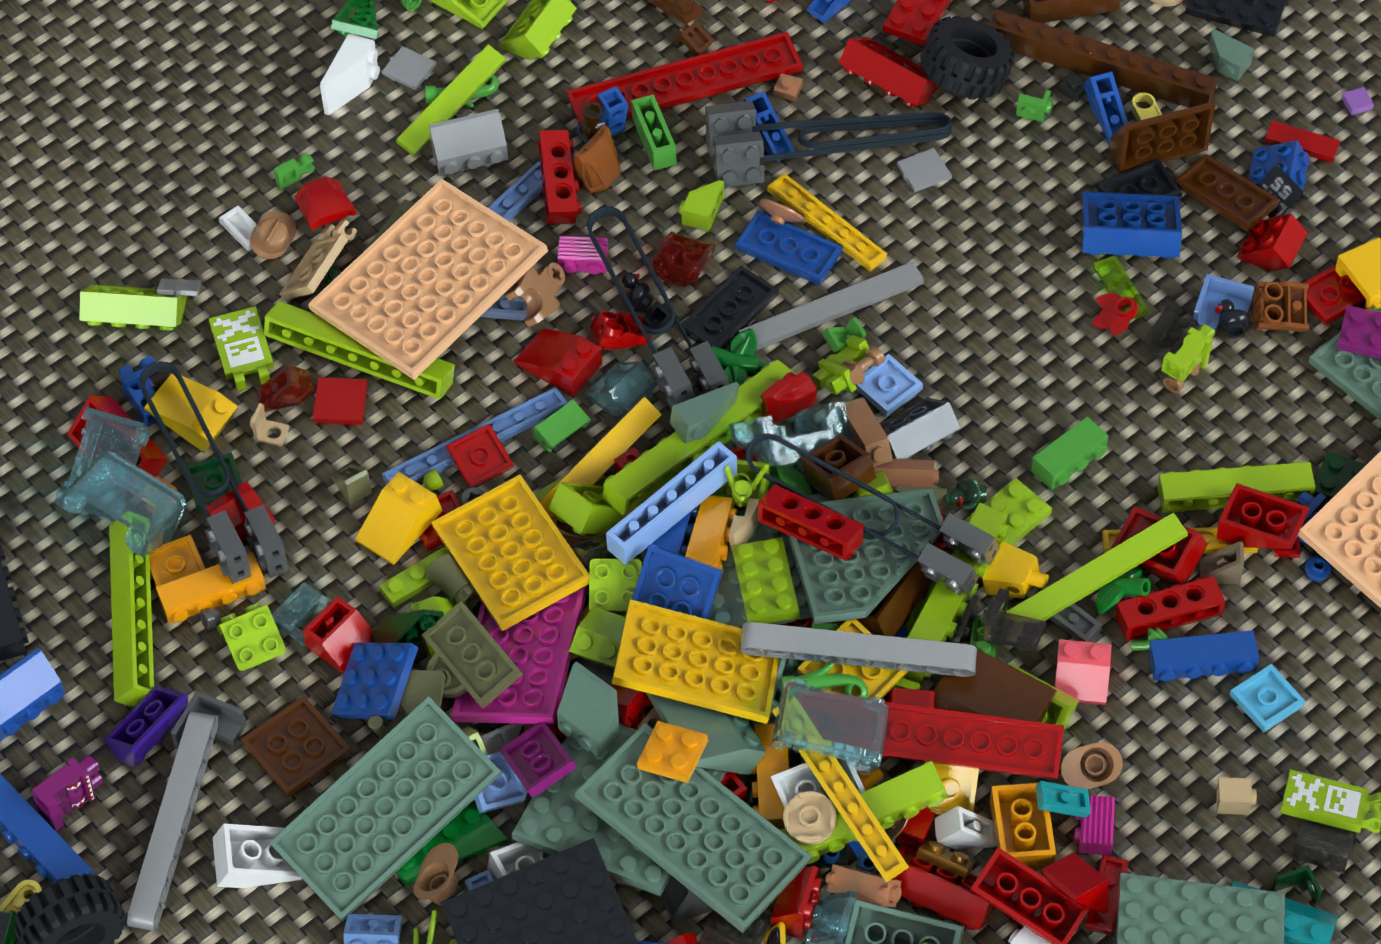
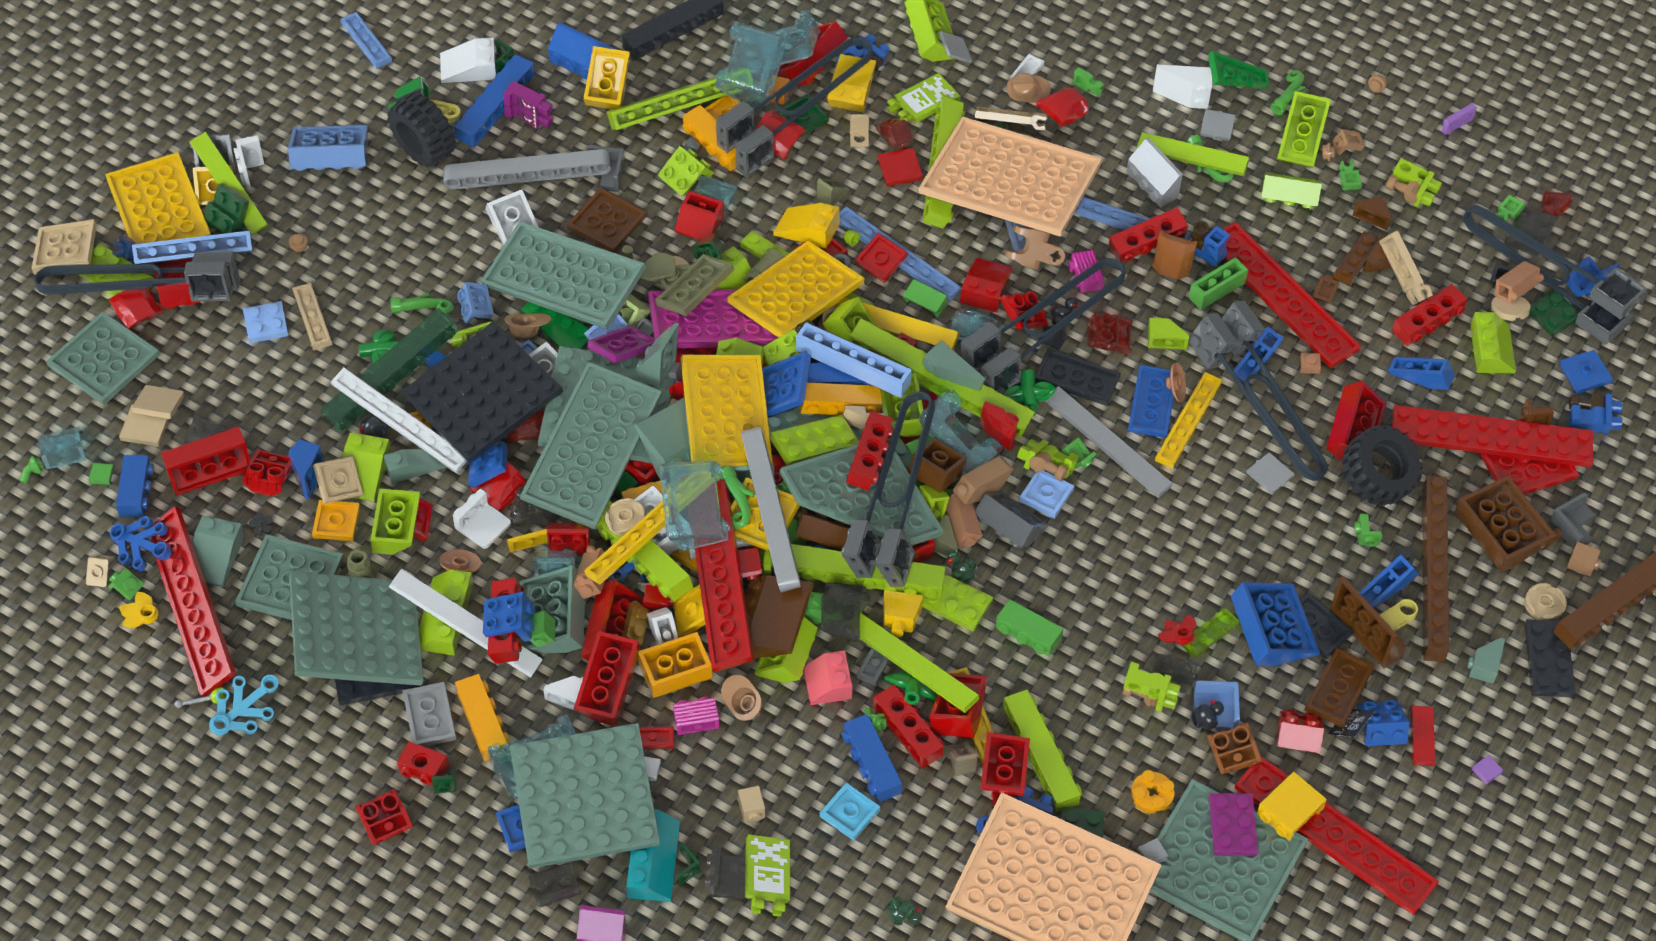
camera: 70 degrees right, 0 degrees up
dark purple slope [103,685,188,767] -> none
blue plate [331,643,418,720] -> none
light orange plate [637,721,709,783] -> none
lime plant [724,464,769,507] -> none
teal plate [1036,781,1091,818] -> none
red slope [1041,852,1109,913] -> none
none -> yellow slope [584,46,630,110]
none -> light orange plate [1131,770,1175,814]

